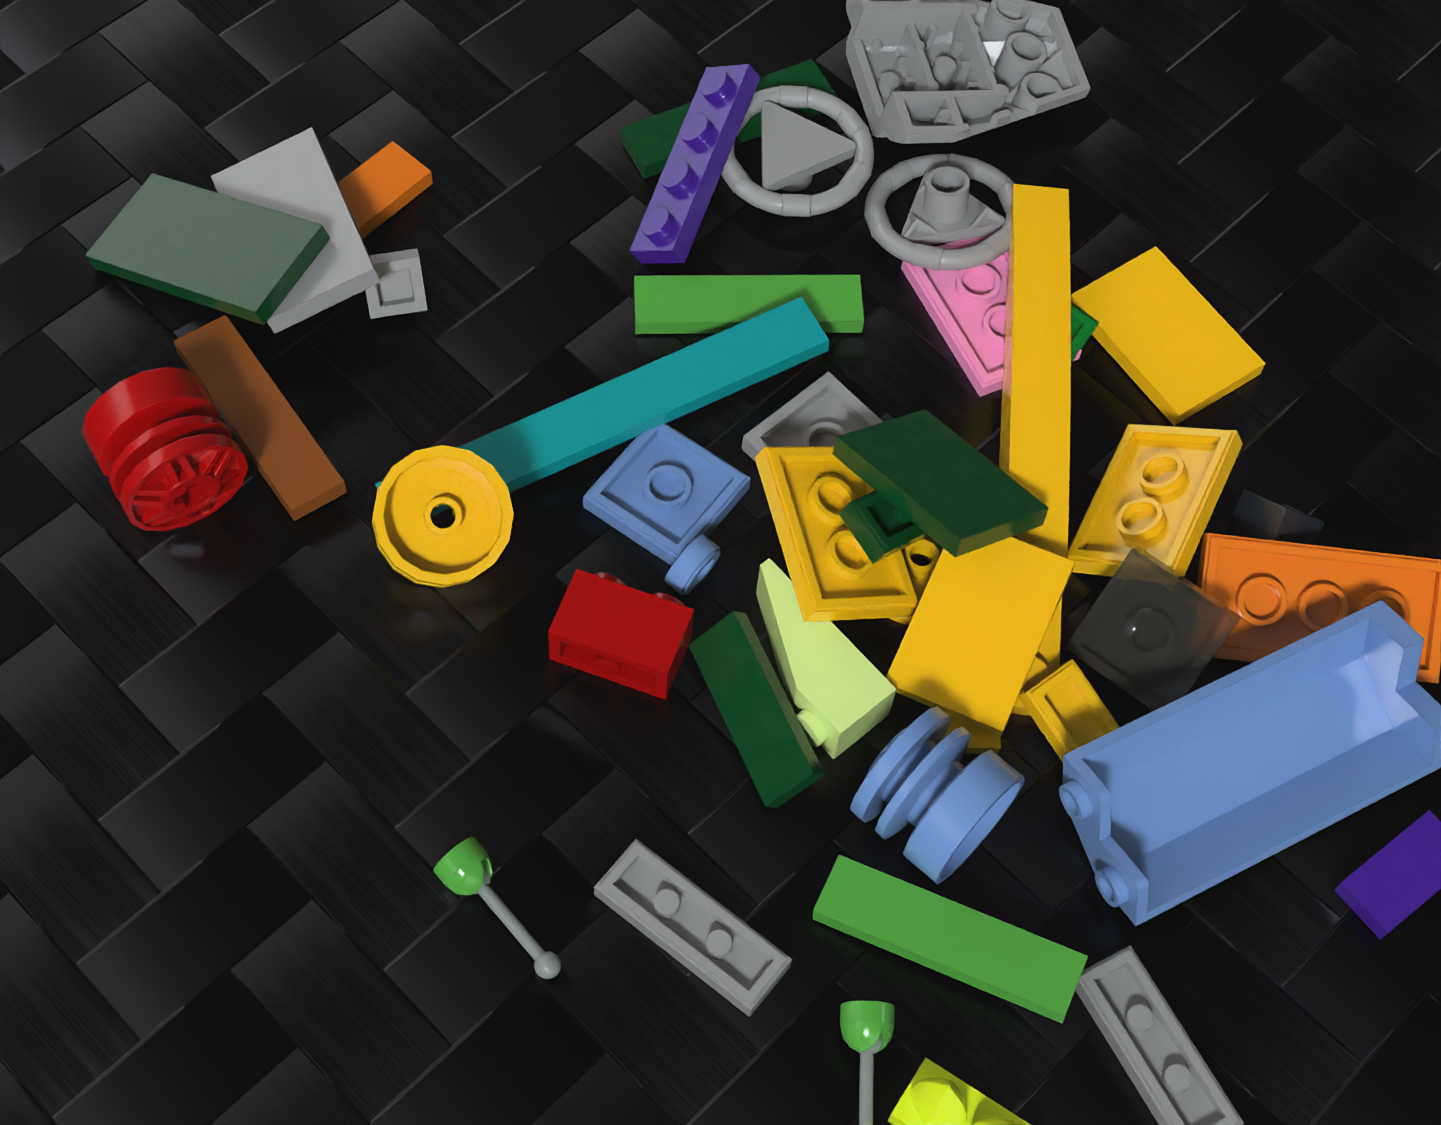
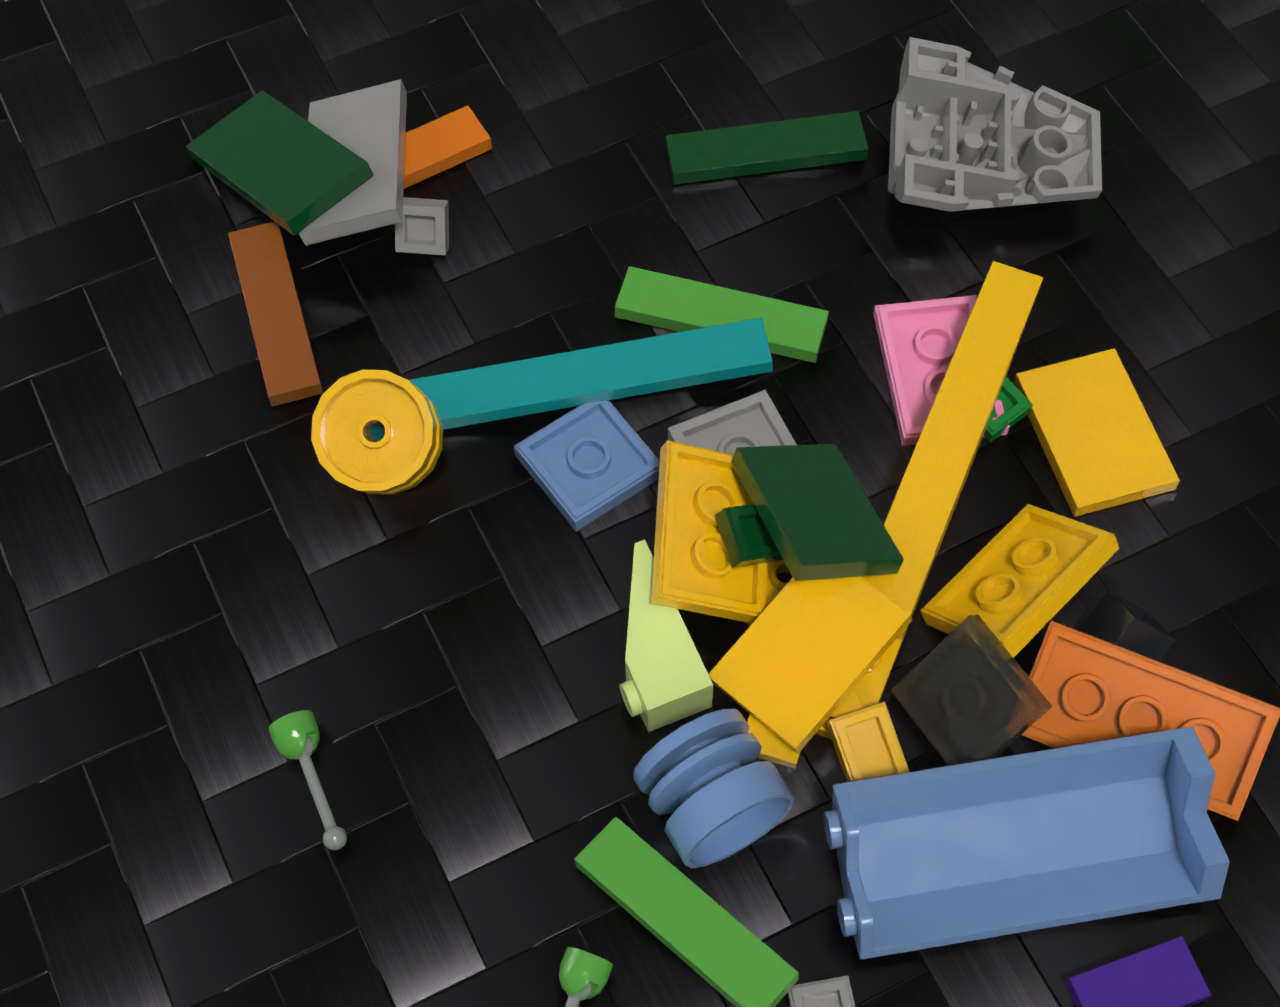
camera: 25 degrees right, 0 degrees up
red wheel [82,367,248,531] -> none
red brick [548,569,694,700] -> none
light grey tile [594,839,792,1017] -> none
dark purple plate [629,64,760,264] -> none
medium blue tile [664,534,721,595] -> none
dark green tile [688,611,825,808] -> none
light grey piece [721,85,874,217] -> none
light grey piece [864,153,1016,271] -> none

